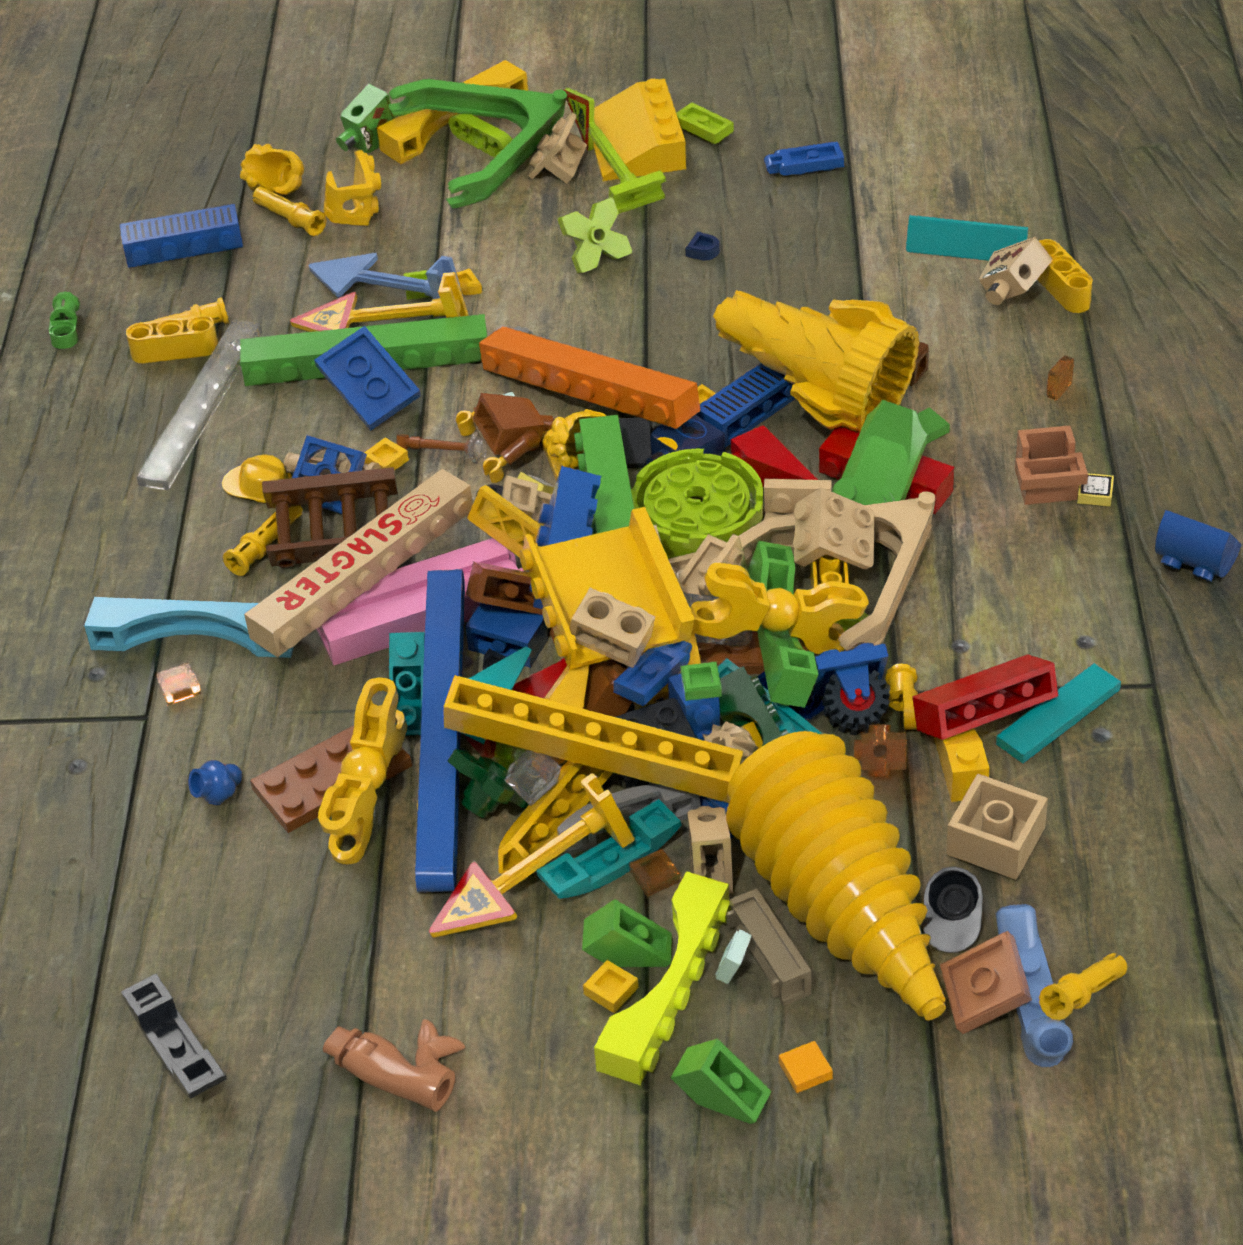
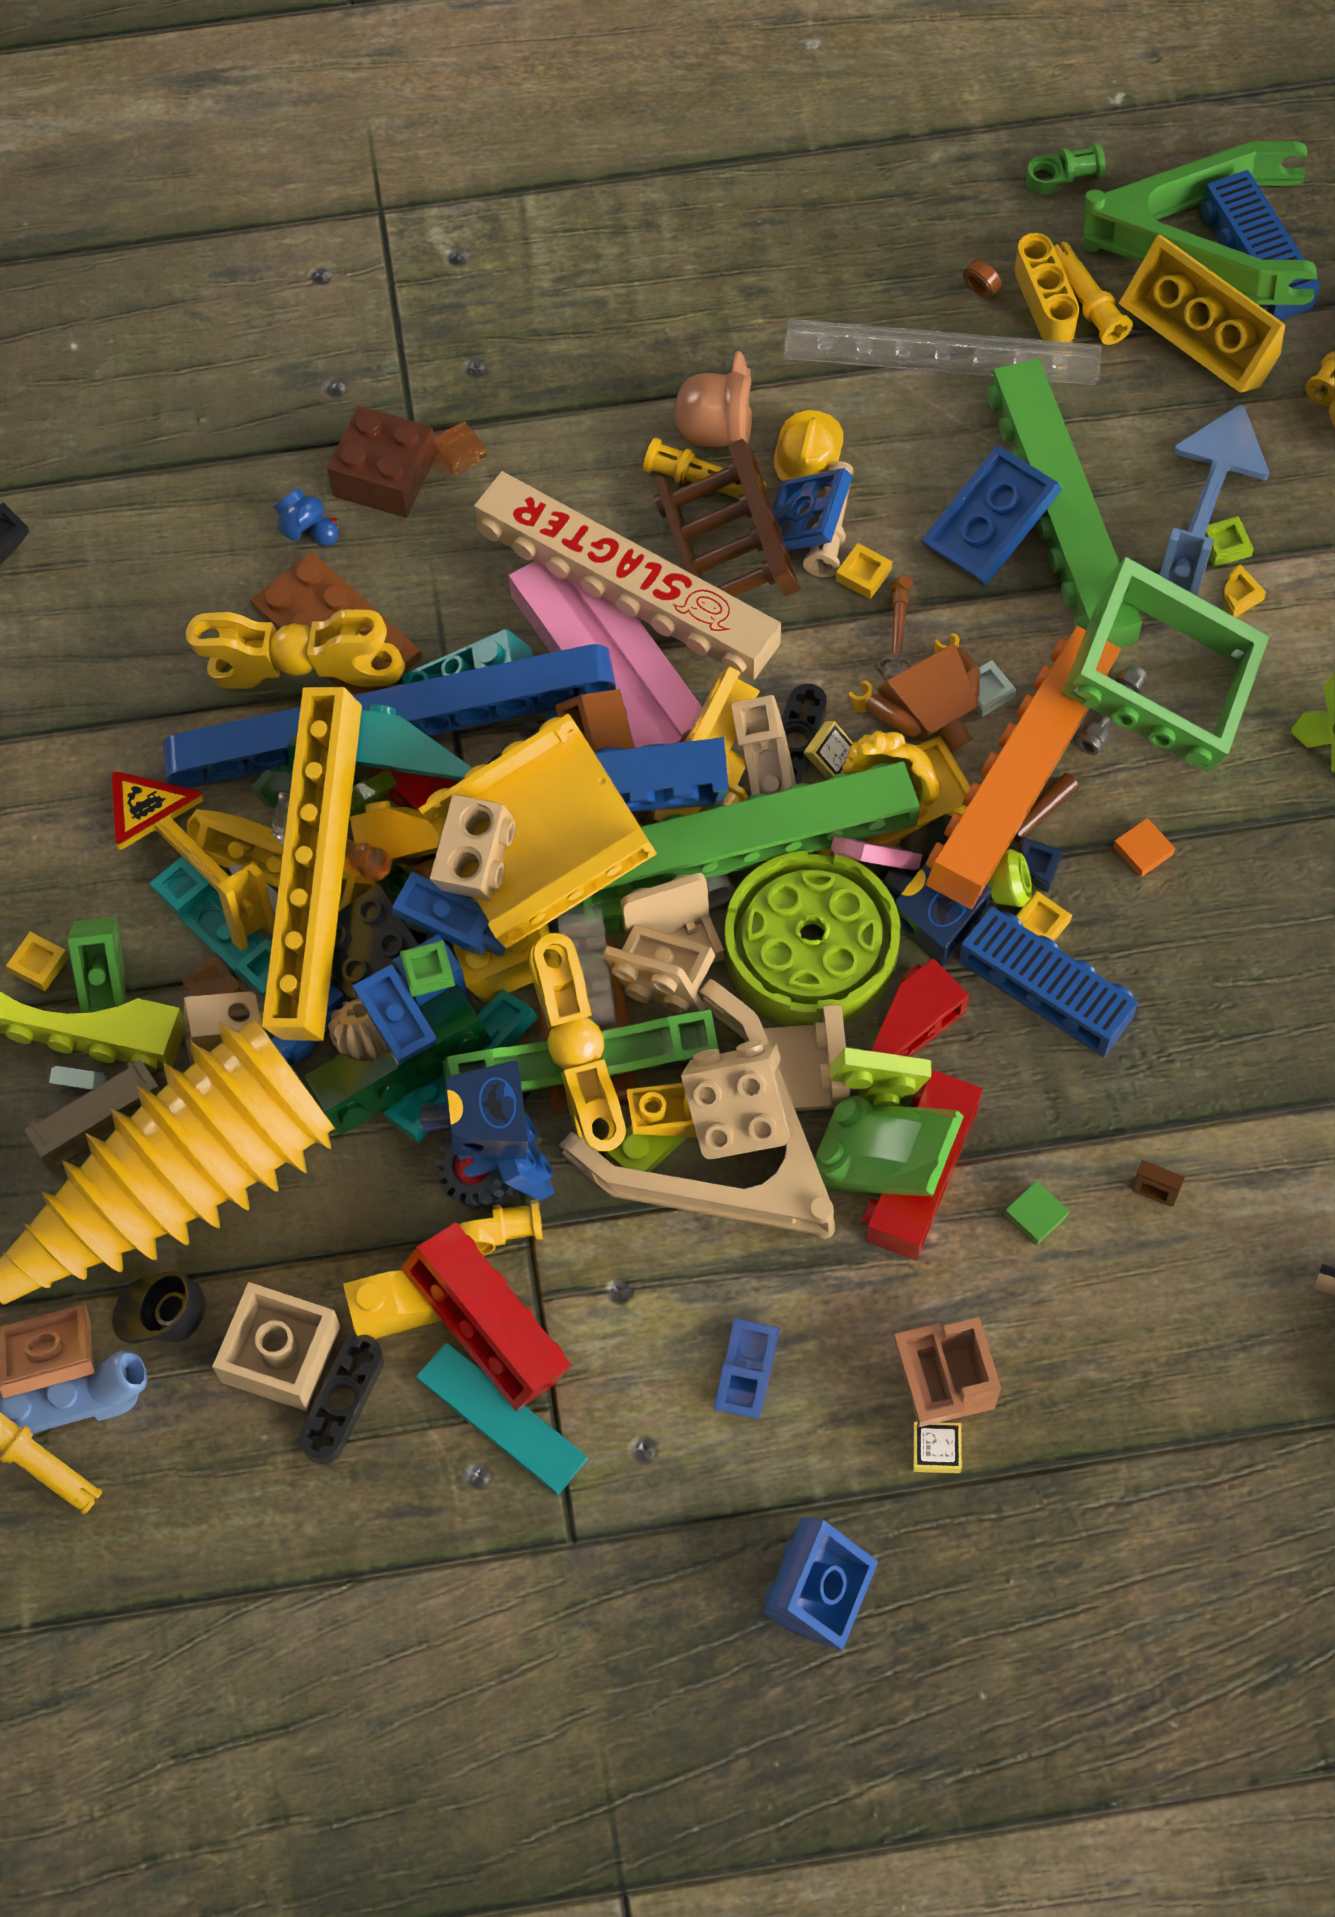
camera: 80 degrees right, 20 degrees up
medium azure arch [84,597,294,658] -> none
yellow piece [290,272,469,332] -> none
yellow cone [713,290,919,433] -> none
clear orange brick [854,724,907,777] -> none
clear orange tile [1047,355,1075,401] -> none
none -> black beam [299,1334,384,1464]
none -> copper brick [327,405,437,518]
none -> blue plate [353,964,437,1065]
none -> dark blue torso [419,1060,528,1159]
none -> nougat piece [674,350,752,449]
none -> blue slope [714,1318,780,1419]
none -> lime plate [830,1047,931,1106]
none -> bright pink tile [831,836,922,871]
none -> dark orange tile [963,259,1002,298]
none -> bright green window [1062,557,1270,772]
none -> bright green piece [1082,141,1317,305]
none -> orange tile [1113,818,1175,878]
none -> yellow slope [1118,235,1285,393]

